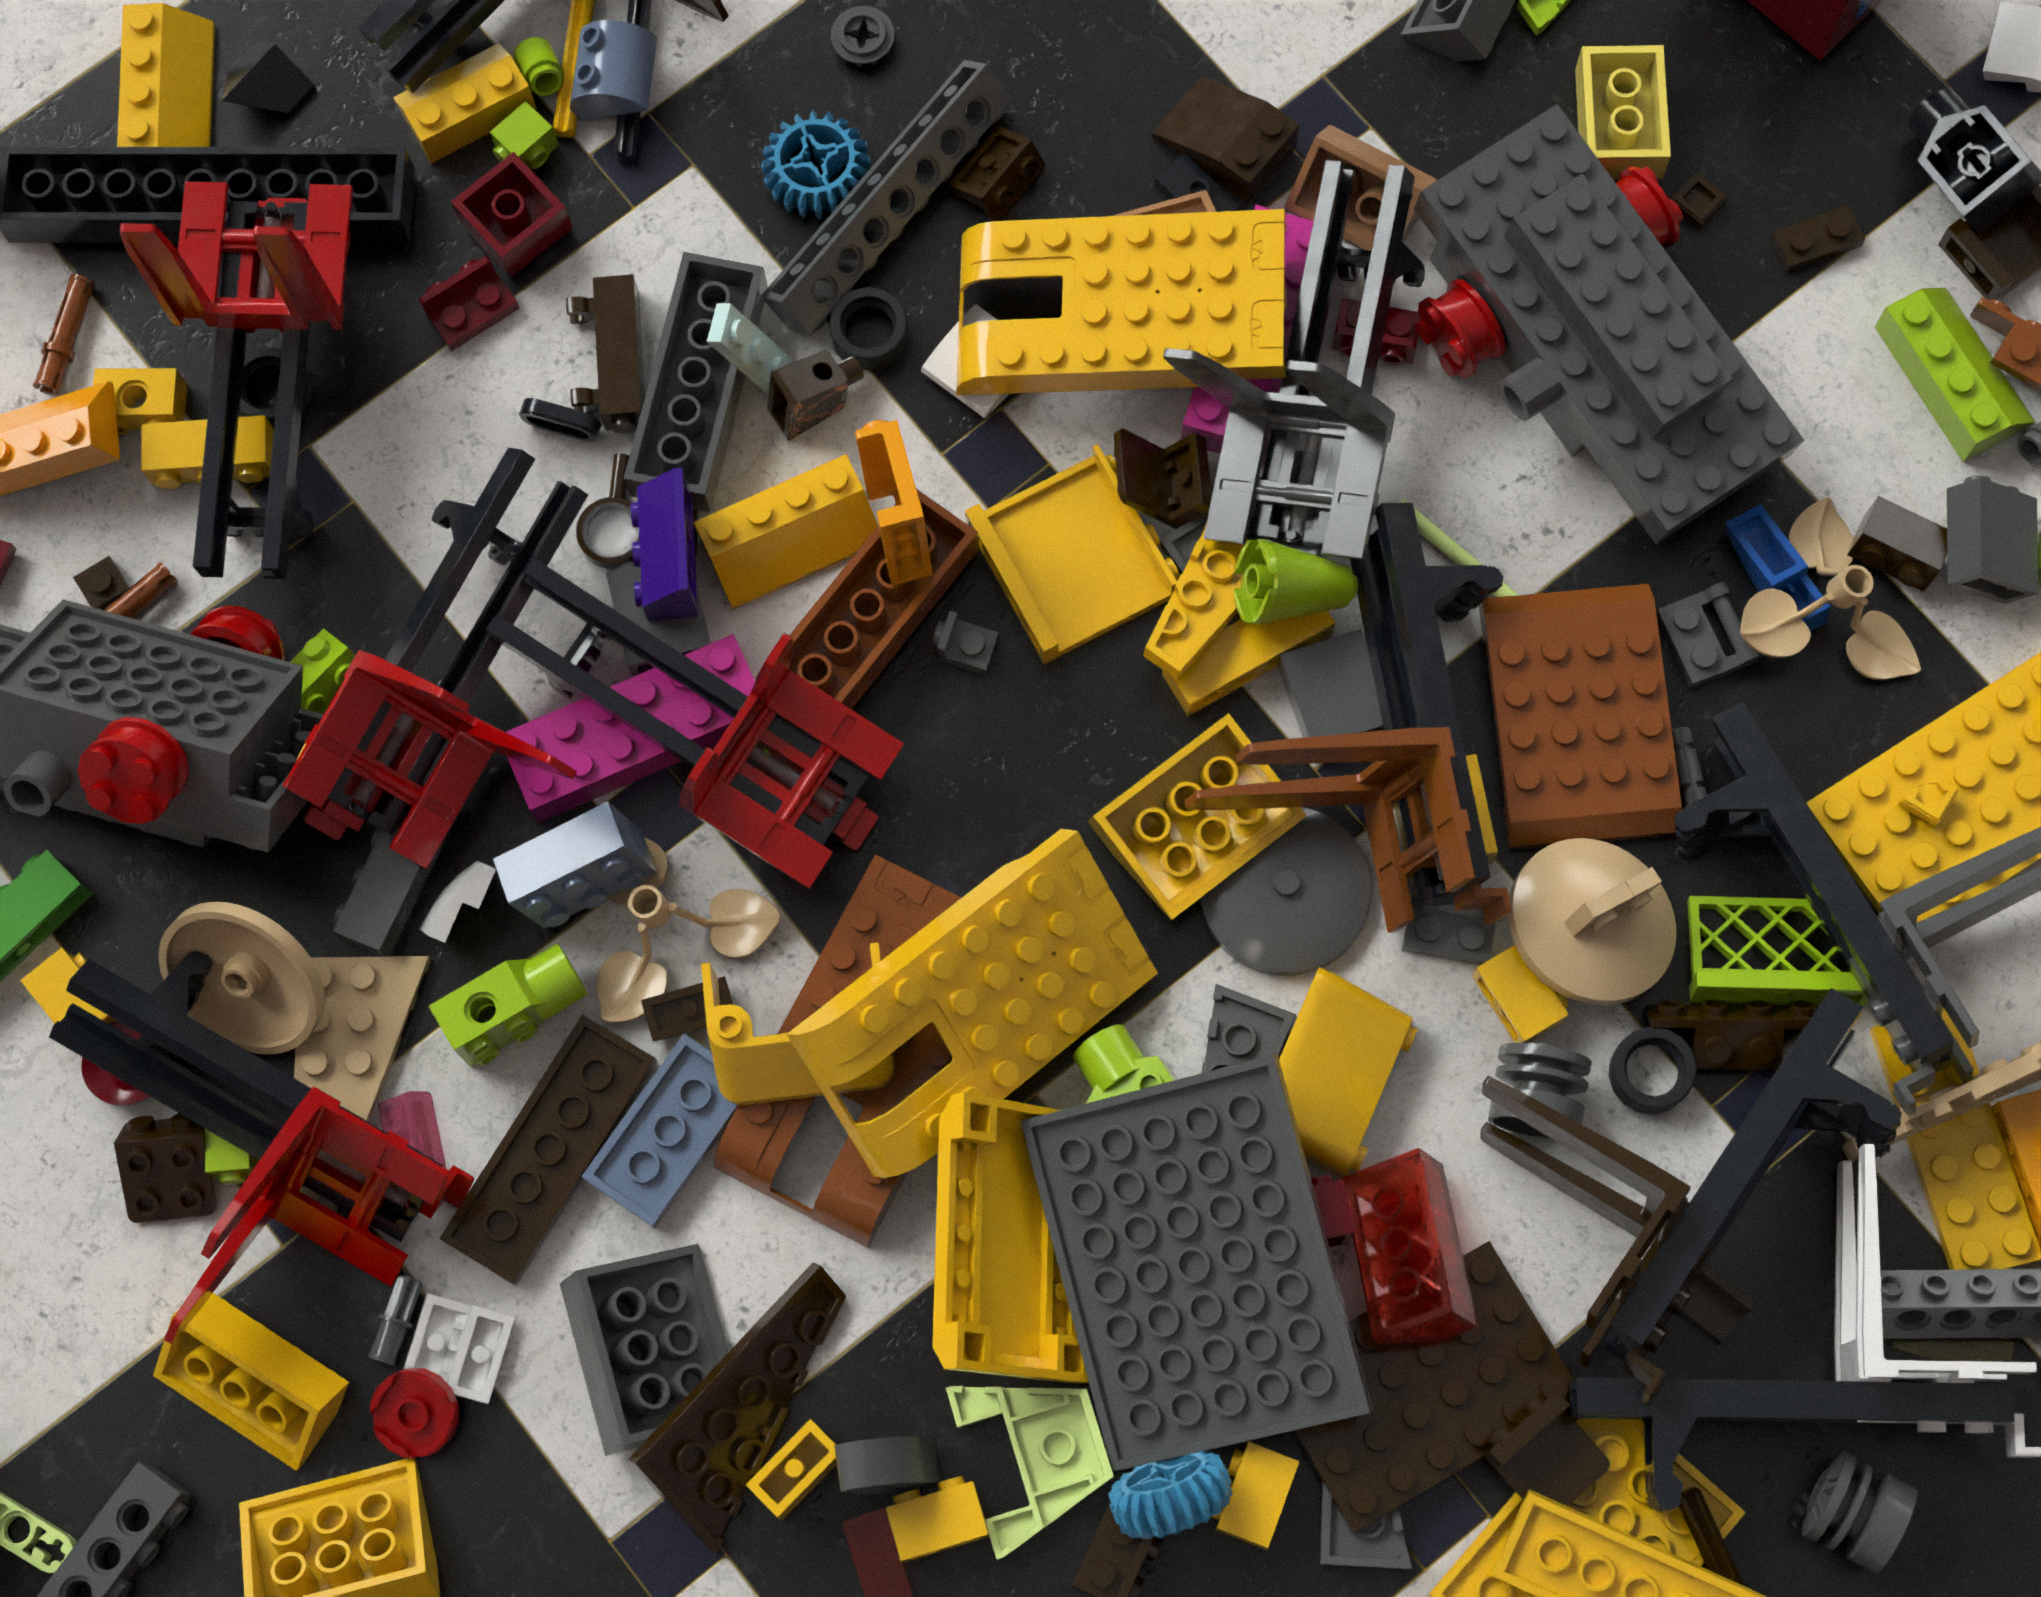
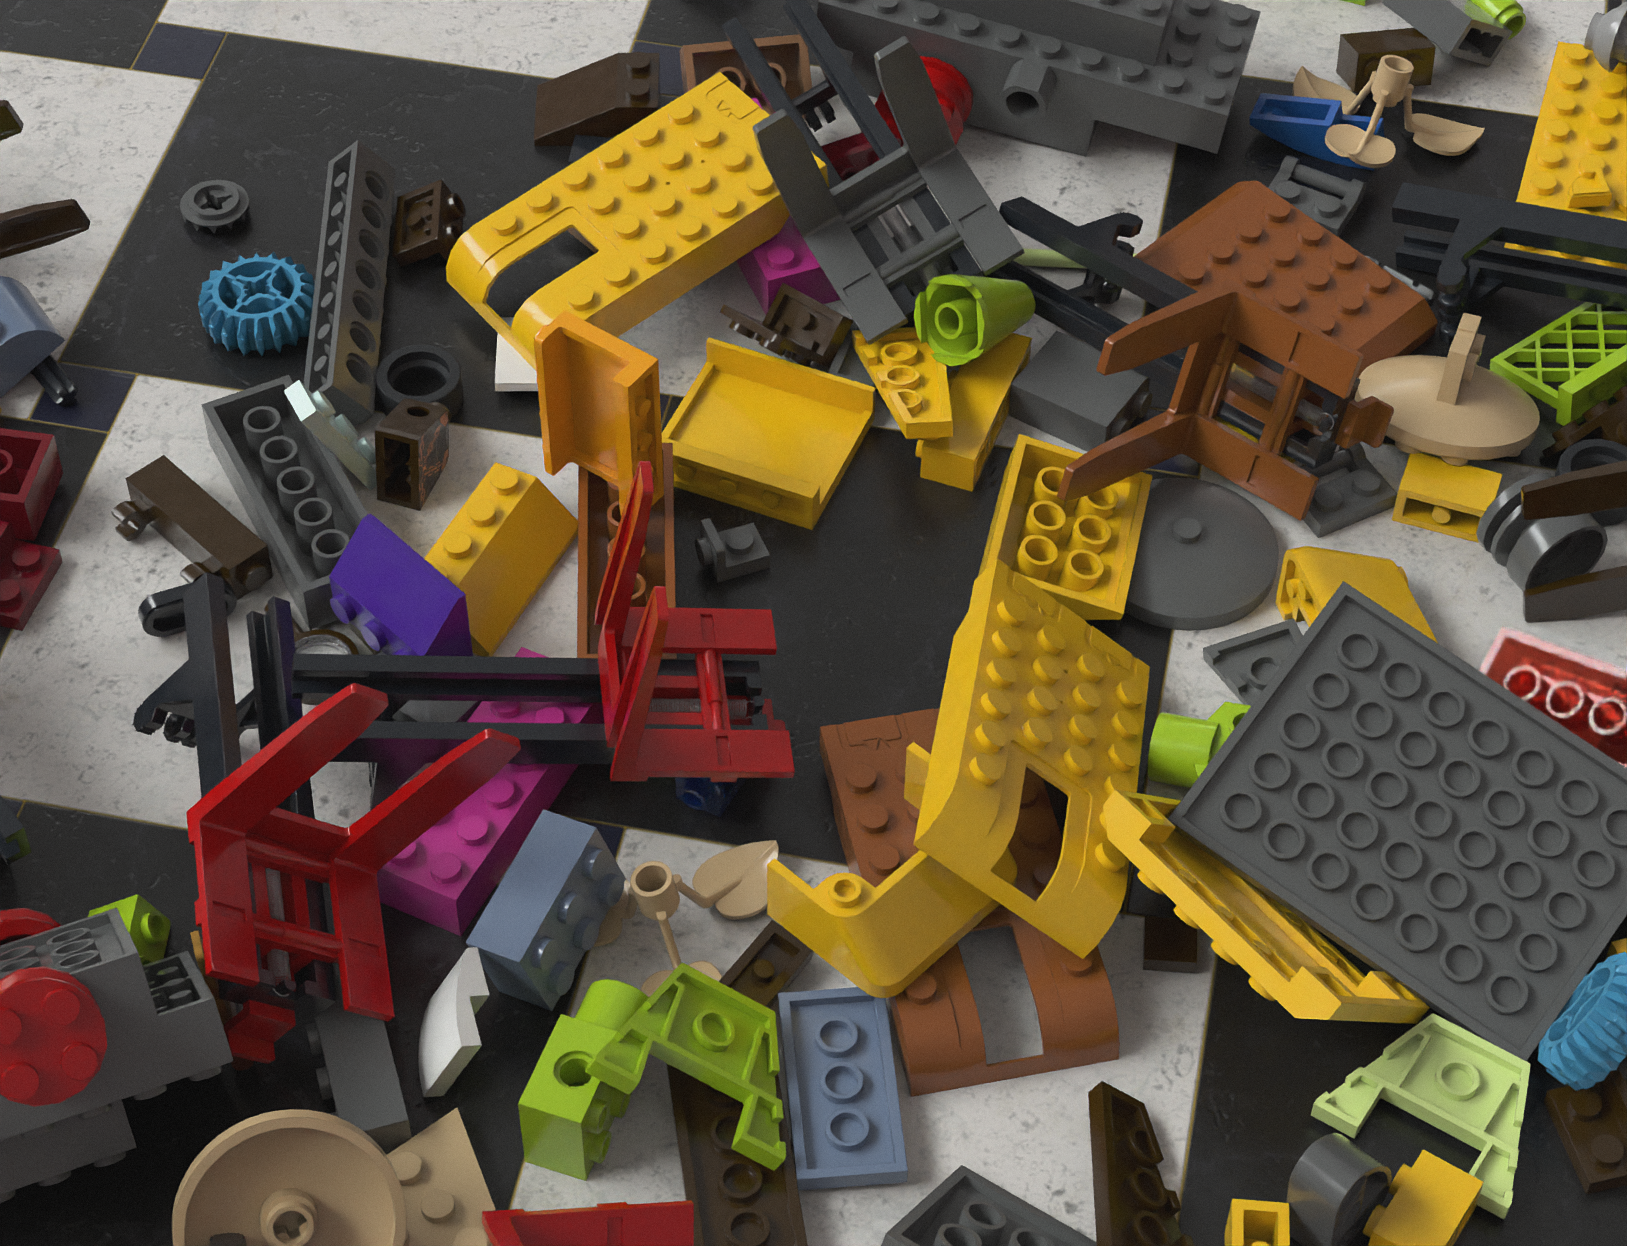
camera: 45 degrees left, 25 degrees down
none -> lime wing [585,962,786,1171]

